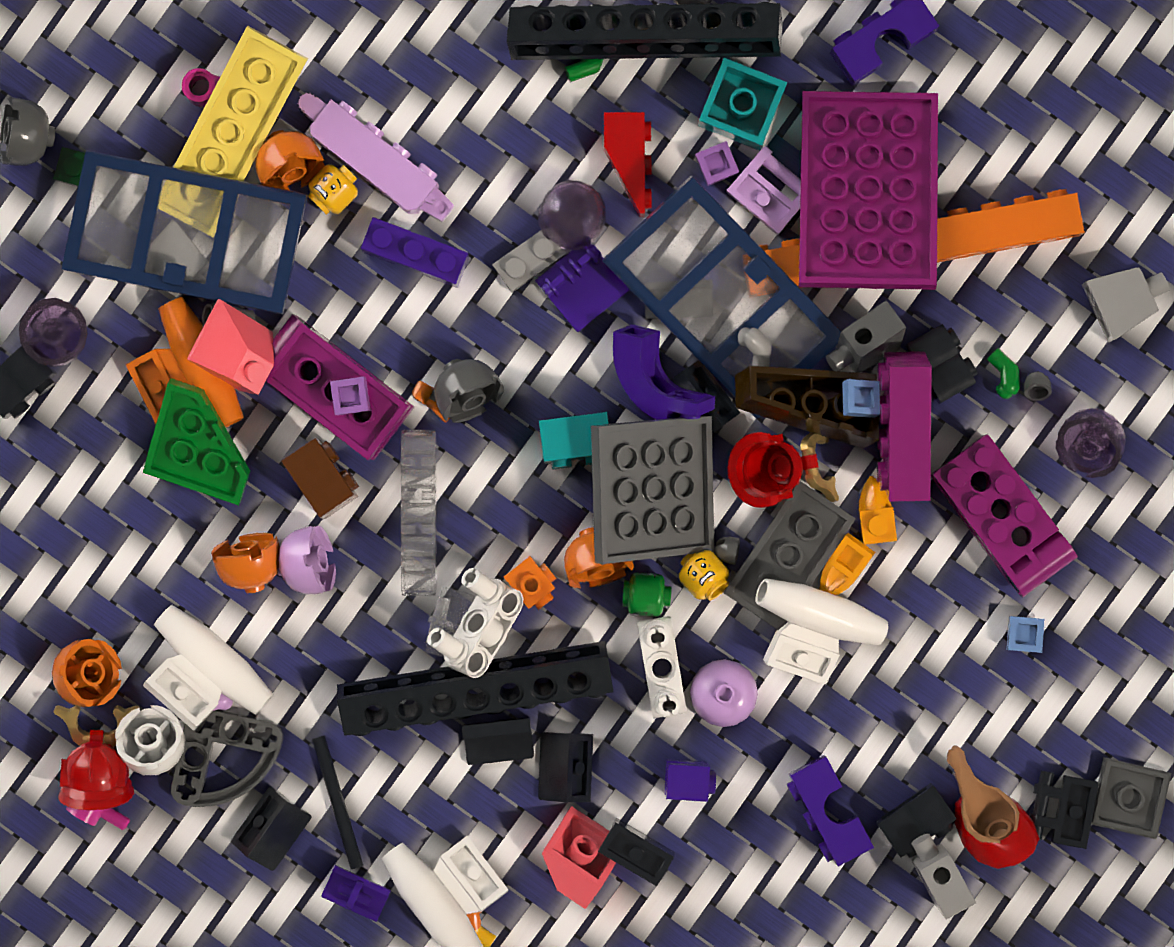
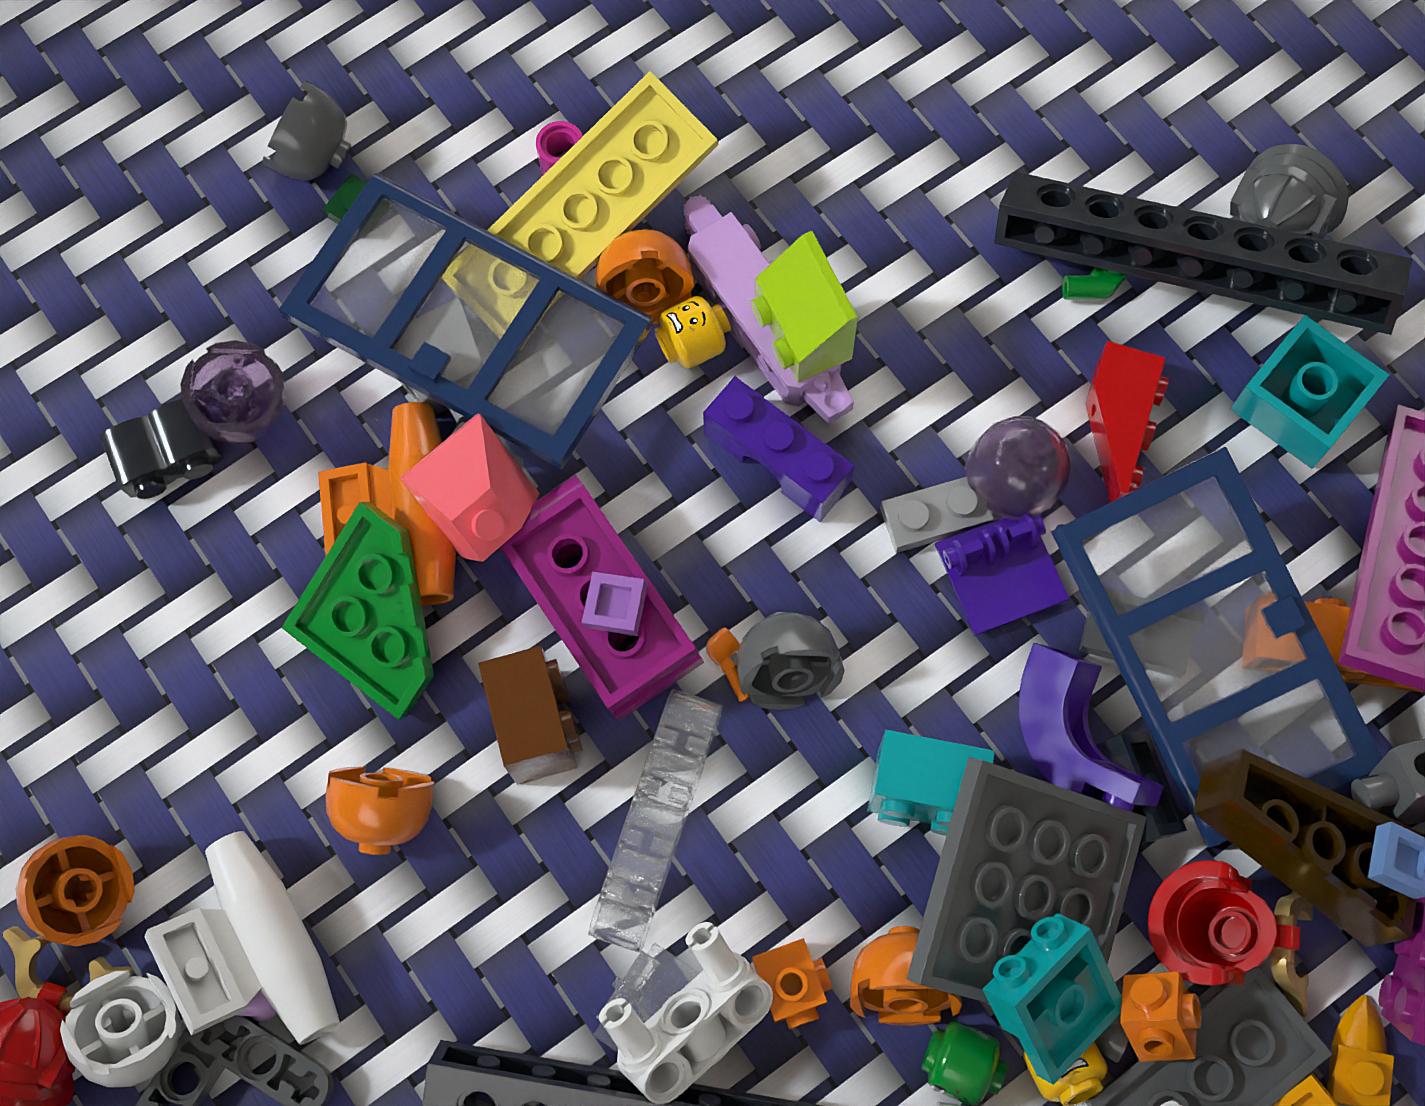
camera: 20 degrees right, 15 degrees down
lavender cylinder [277,526,336,594] -> none
medium lavender plate [695,141,739,186] -> none
lavender plate [726,146,801,235] -> none
light grey arm [738,327,771,367] -> none
none -> lime slope [750,231,858,382]
none -> teal plate [982,913,1122,1085]
none -> orange brick [1120,971,1202,1062]

